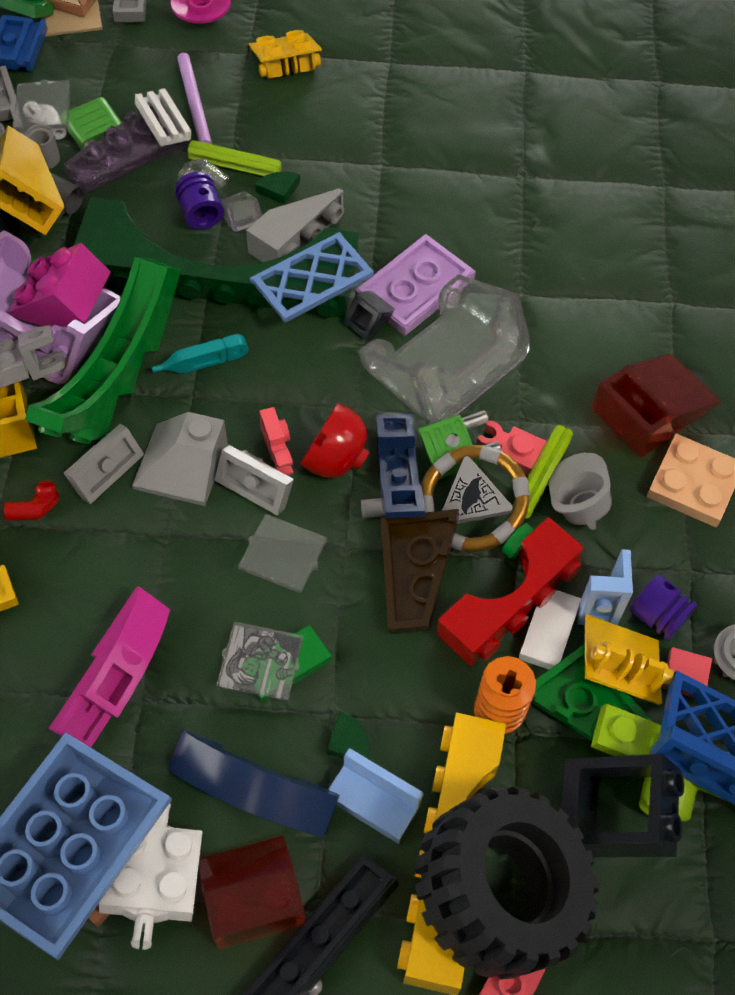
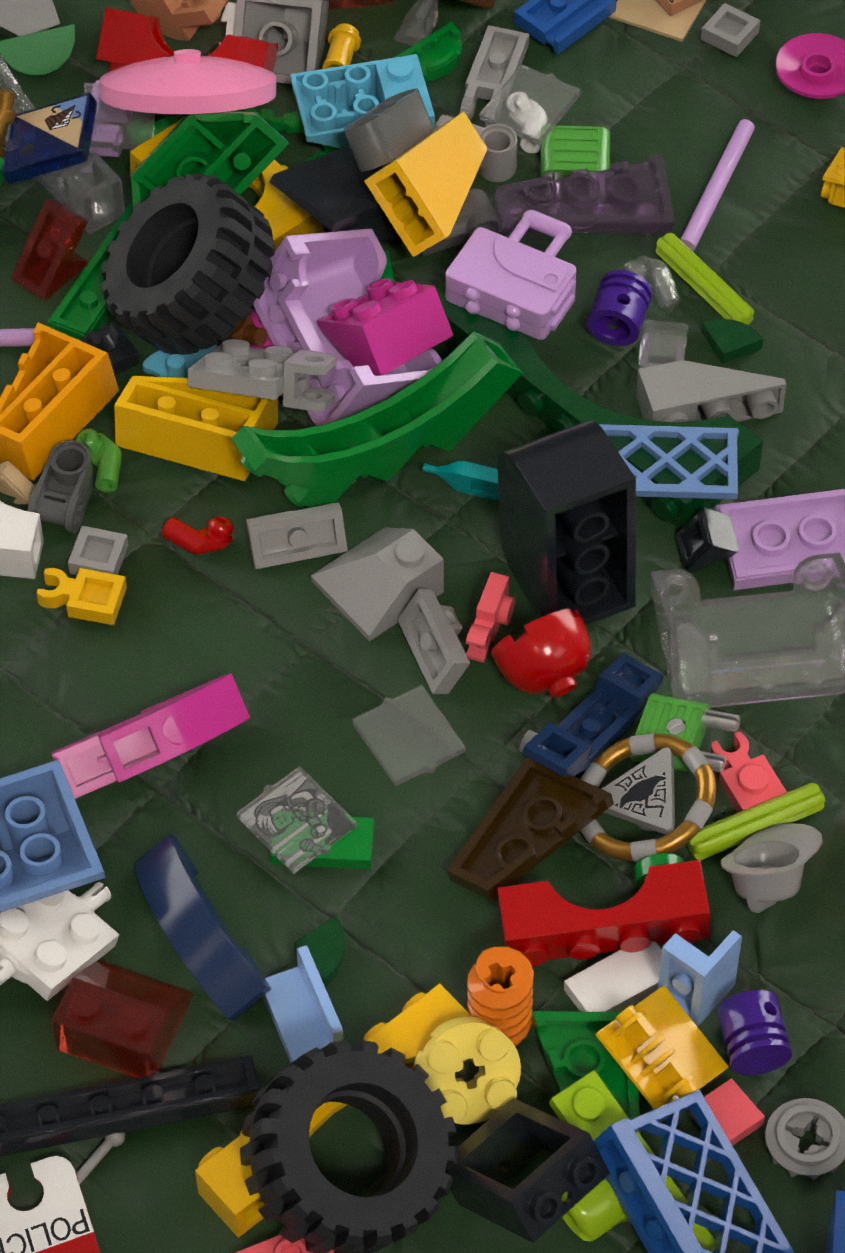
camera: 40 degrees right, 5 degrees down
white tile [135,88,191,146] -> none
none -> light yellow plate [414,1017,521,1125]
none -> lavender piece [446,210,576,340]
none -> black brick [497,420,636,625]

